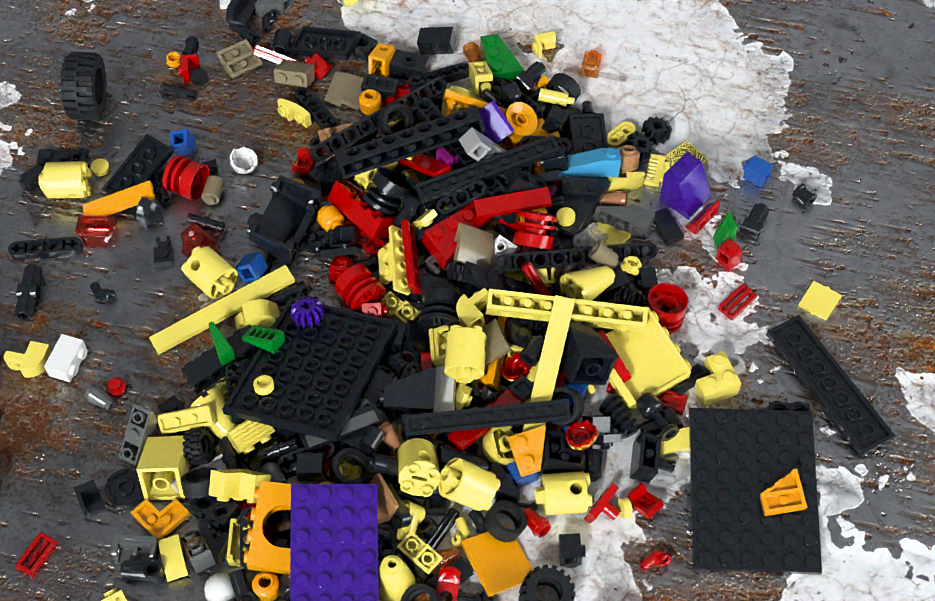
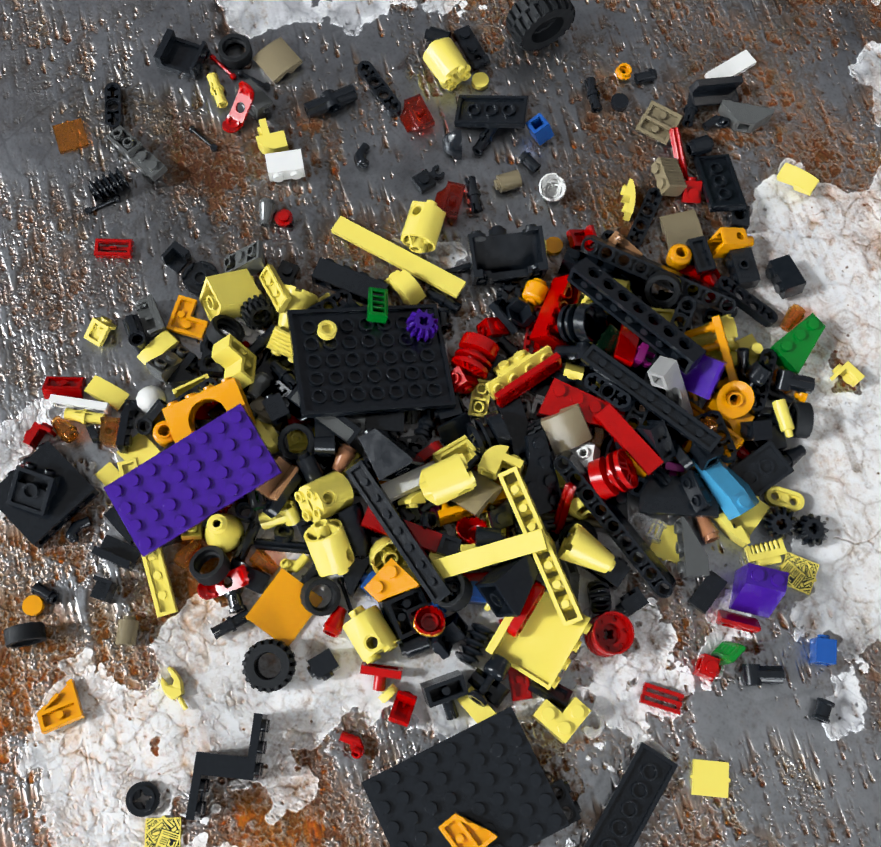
camera: 55 degrees right, 15 degrees up
light orange tile [83,180,155,223] -> none
red wheel [162,154,210,201] -> none
red bracket [178,54,200,83] -> none
green slope [208,321,235,366] -> none
blue brick [235,252,268,283] -> none
light yellow slope [397,531,443,575] -> none
light yellow panel [469,61,493,95] -> none
light yellow tile [557,207,575,226] -> none
clear orange brick [581,50,602,79] -> none
dark tan brick [588,241,619,269] -> none
medium nougat head [619,145,640,173] -> none
light yellow plate [621,256,642,275] -> none

